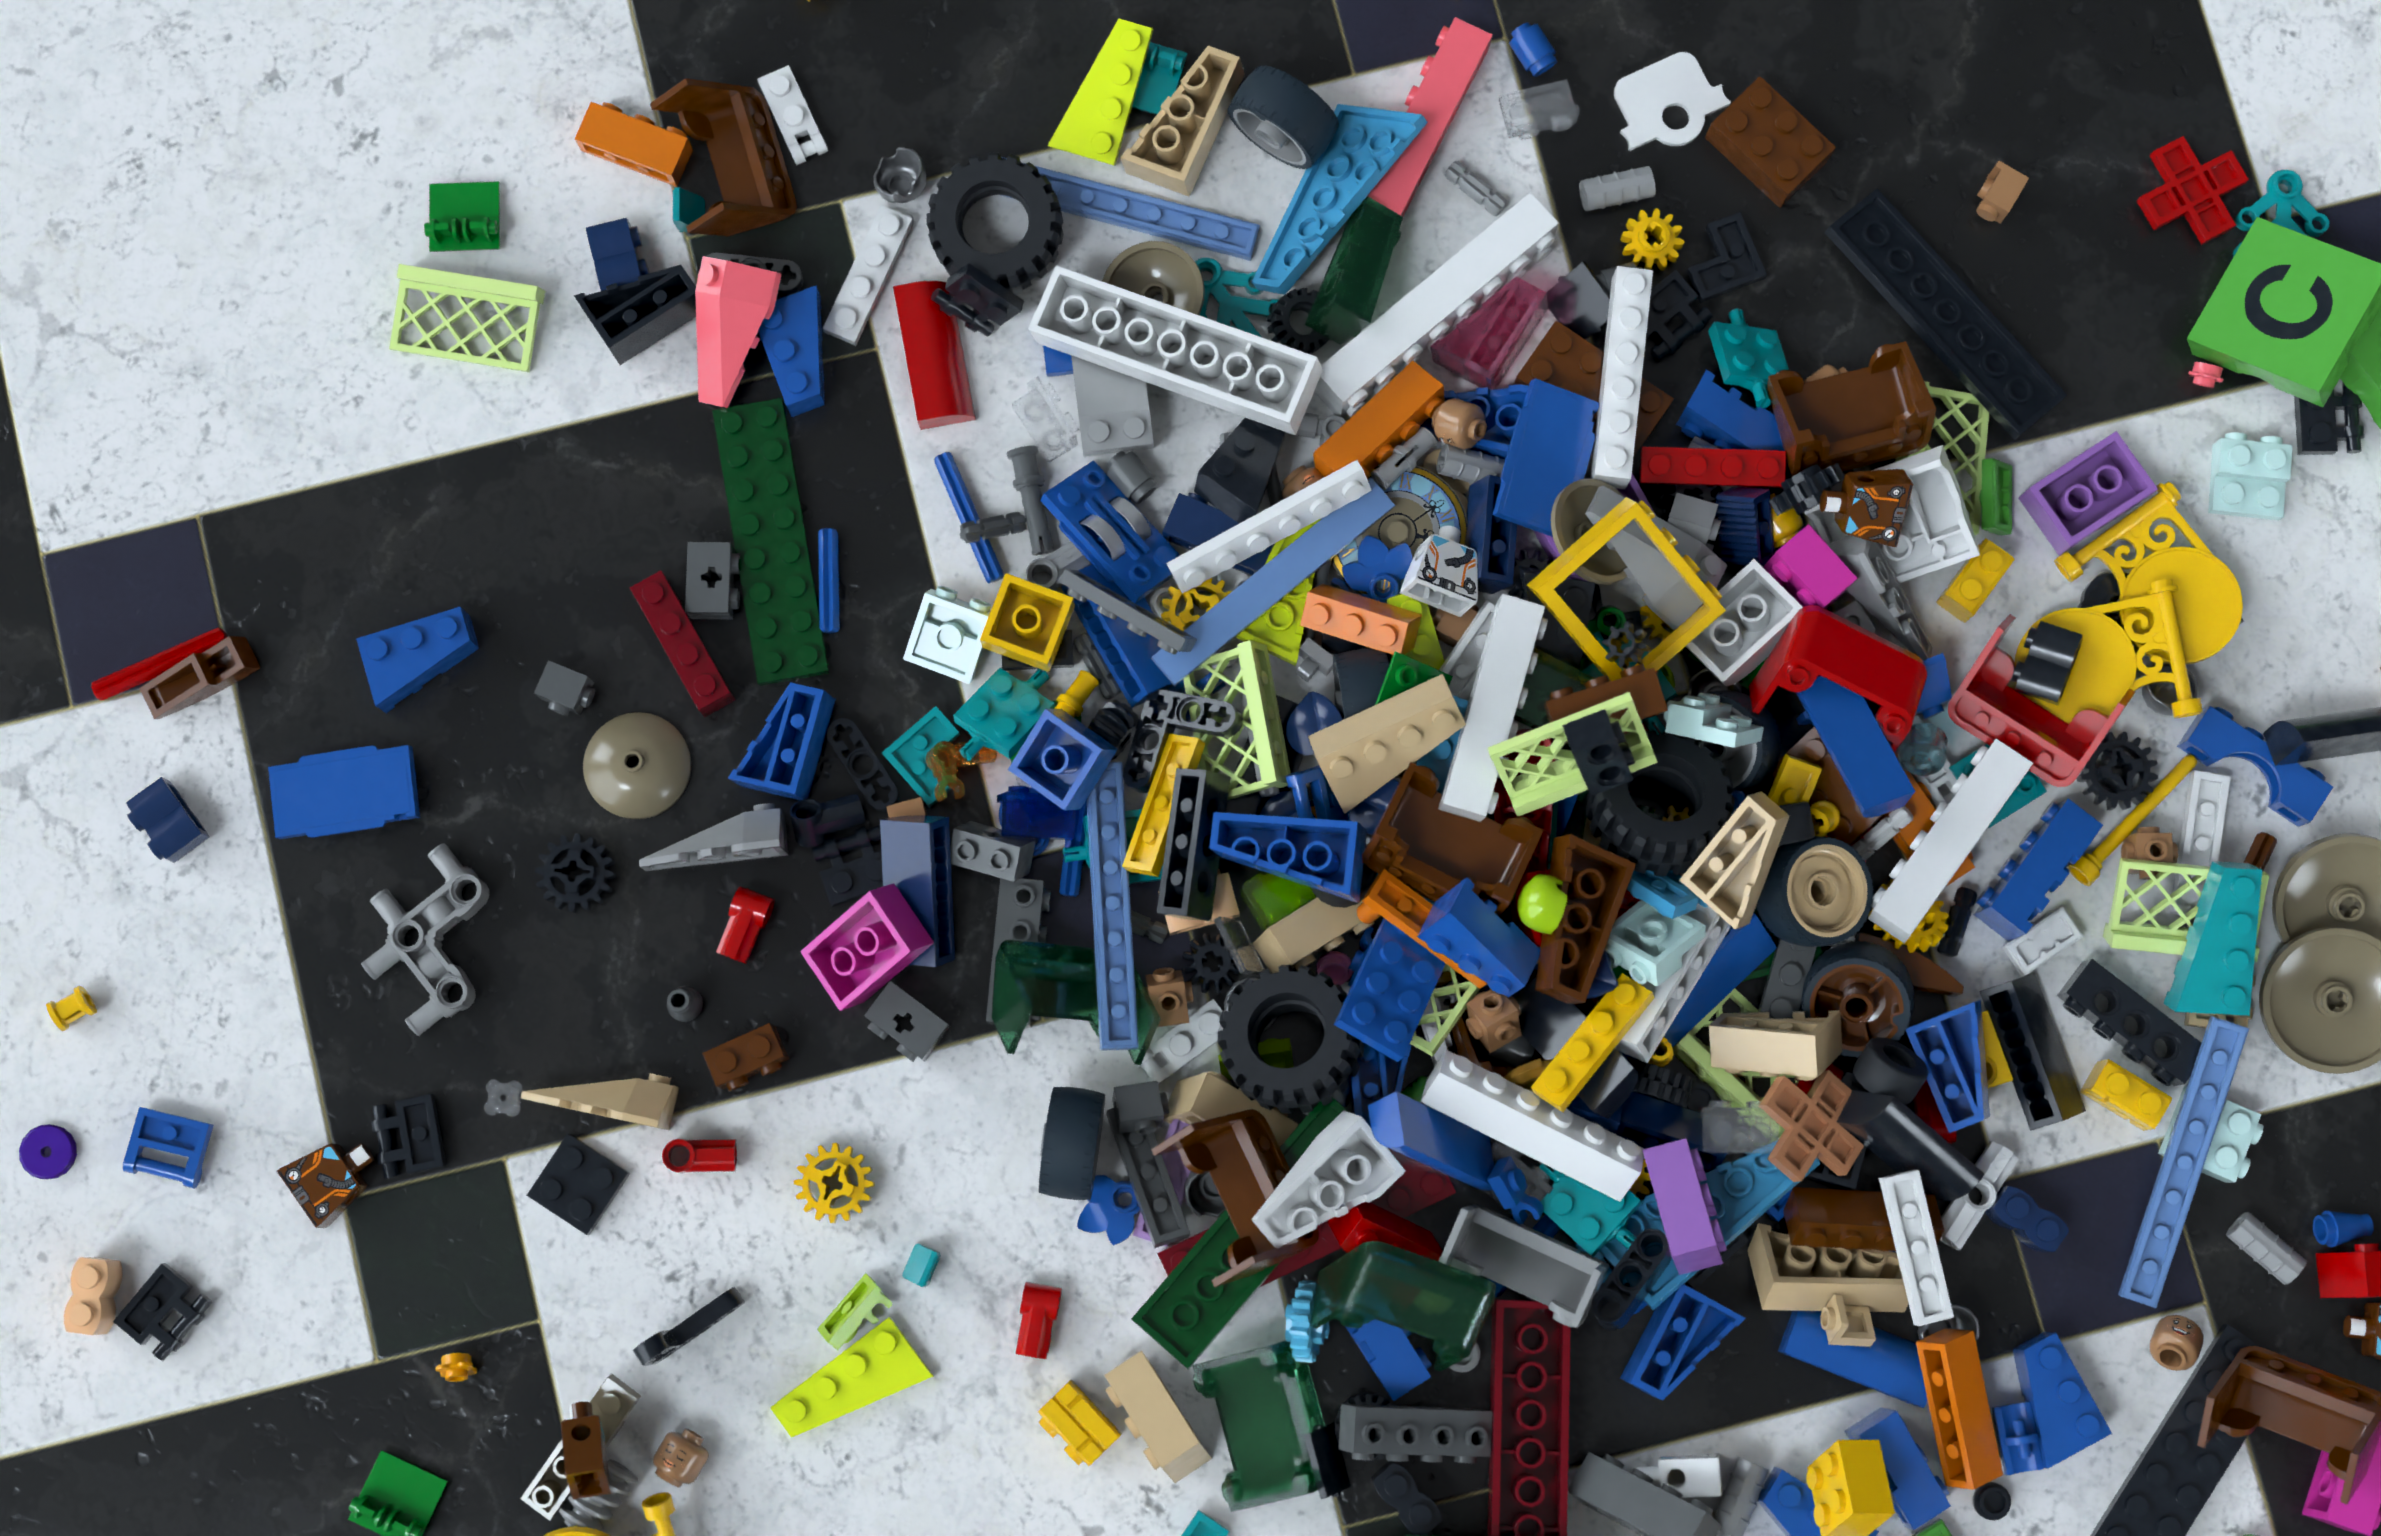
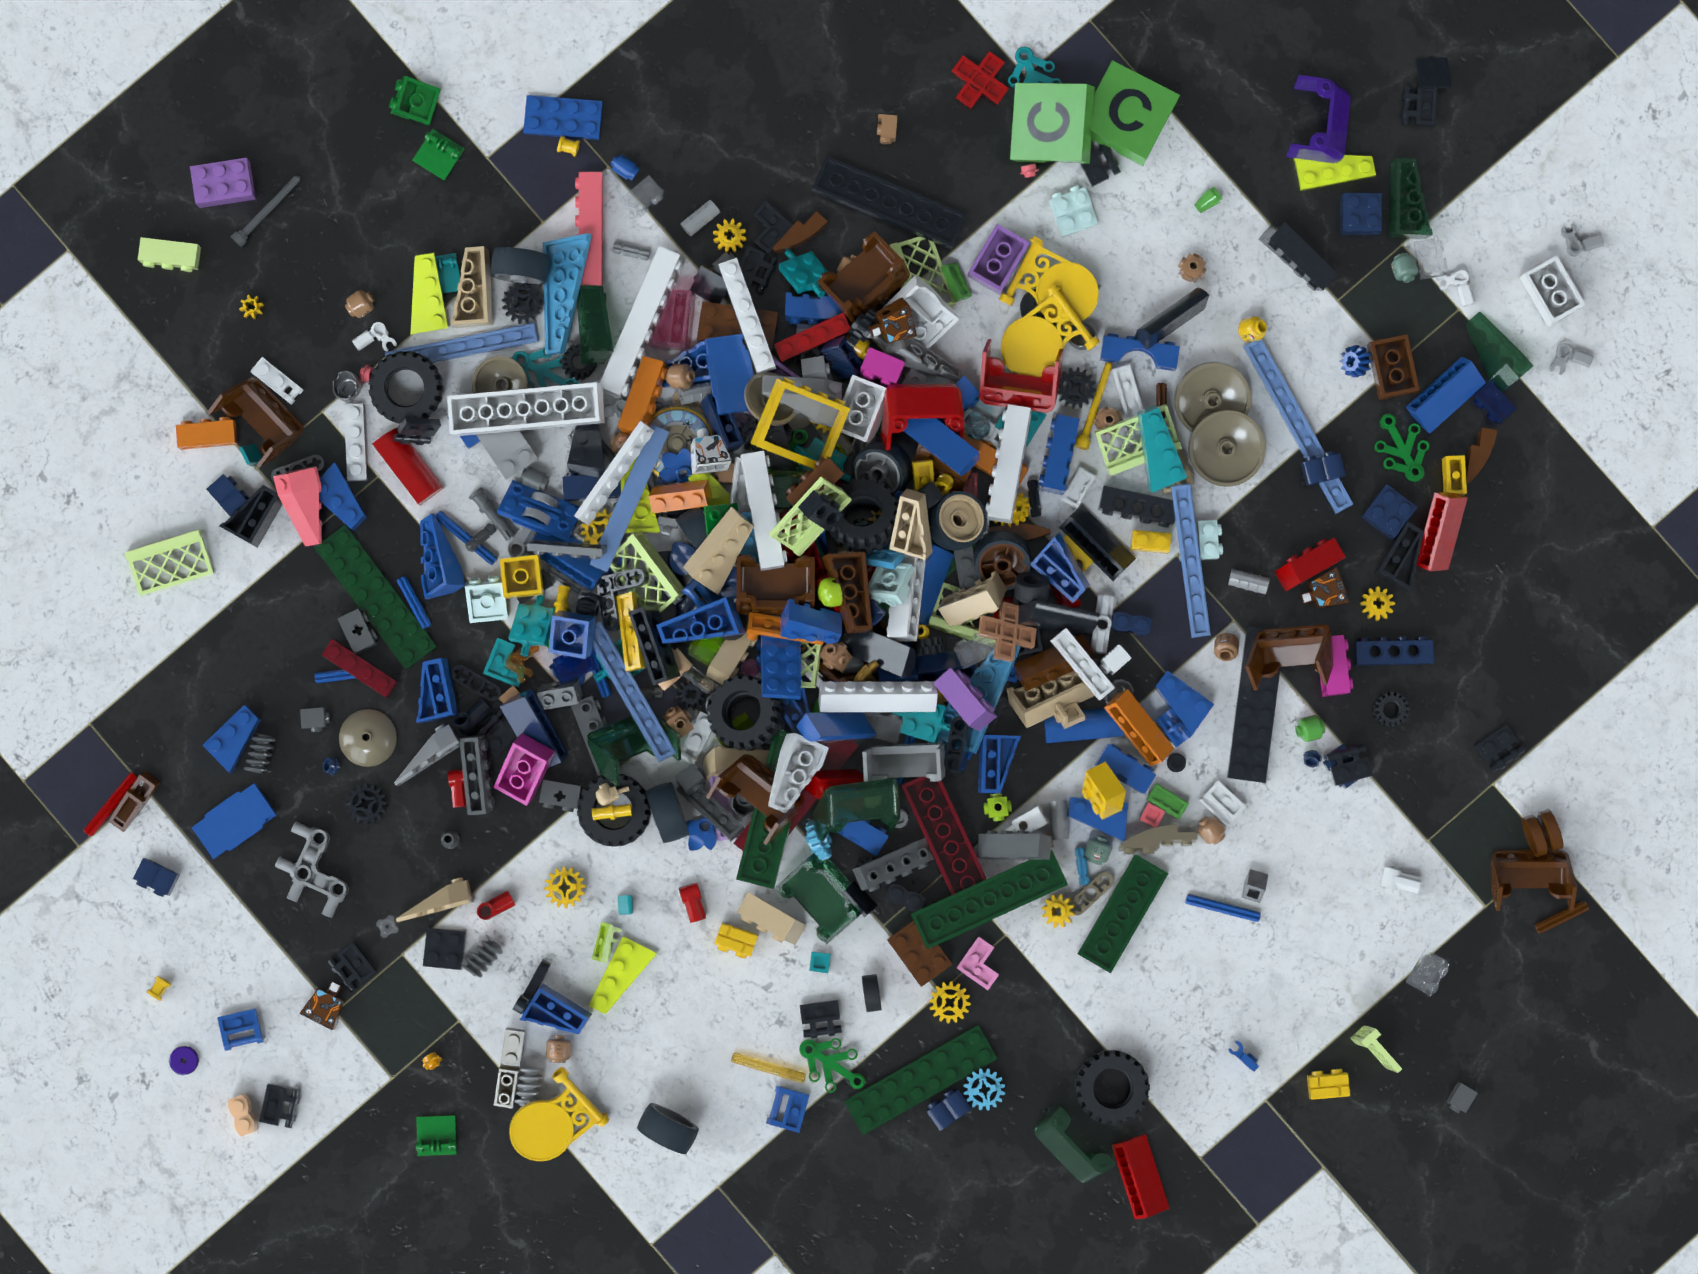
camera: 30 degrees left, 5 degrees up
green hinge [424,181,500,252] -> none
reddish brown torso [561,1401,611,1500] -> none
reddish brown brick [702,1023,789,1091] -> none
light grey pin [1371,427,1437,490] -> none
blue plate [1487,1156,1544,1225] -> none
yellow plate [1531,973,1654,1113] -> none
black gear [1602,621,1651,669] -> none
white piece [1614,52,1731,151] -> none
light aqua plate [1664,693,1764,748] -> none
reddish brown brick [1705,76,1836,208] -> none
white axle [1852,806,1914,860] -> none
yellow brick [1936,538,2015,623] -> none
black brick [2011,621,2083,705] -> none
blue cone [2313,1211,2374,1248] -> none
none -> dark grey piece [244,733,276,774]
none -> blue axle [315,669,355,683]
none -> dark blue plate [323,756,340,775]
none -> medium nougat head [345,290,375,318]
none -> white bar [352,322,397,352]
none -> coral plate [359,365,373,383]
none -> blue wedge [420,514,465,599]
none -> dark grey brick [459,734,495,815]
none -> dark grey piece [461,935,503,978]
none -> black gear [502,283,543,324]
none -> blue wedge [520,983,592,1034]
none -> black tyre [577,773,651,847]
none -> yellow pin [592,804,632,821]
none -> tan piece [596,783,629,806]
none -> reddish brown slope [772,211,828,254]
none -> lime brick [983,793,1012,821]
none -> white brick [1099,645,1131,675]

